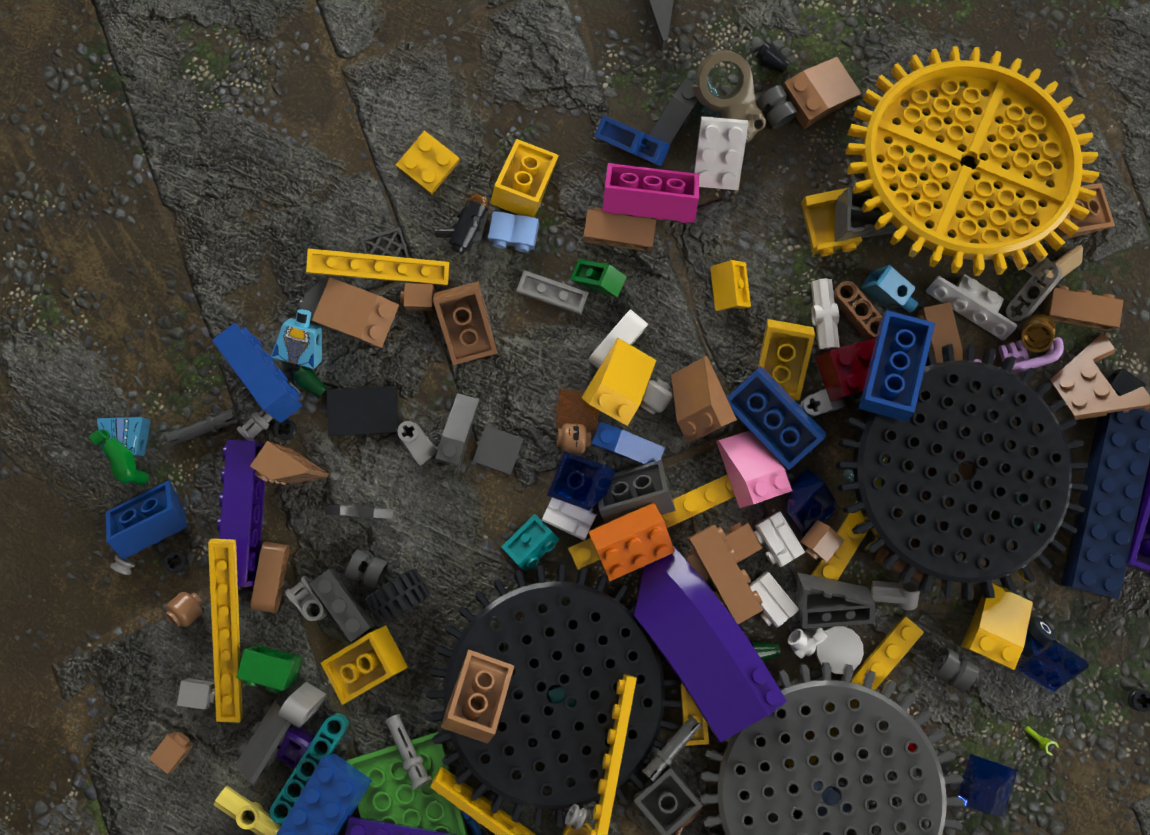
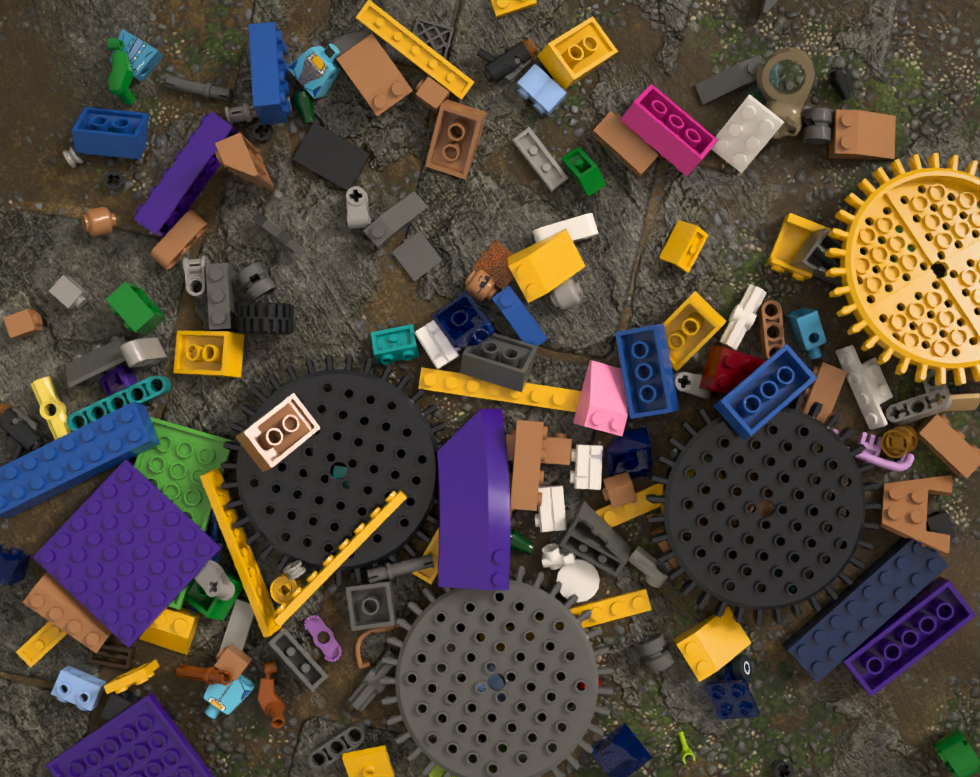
camera: 35 degrees right, 5 degrees up
yellow plate [208,539,243,723] -> none
light grey pin [385,714,432,790] -> none
orange brick [588,502,675,581] -> none
blue slope [594,115,671,166] -> none
medium nougat slope [671,356,737,443] -> none

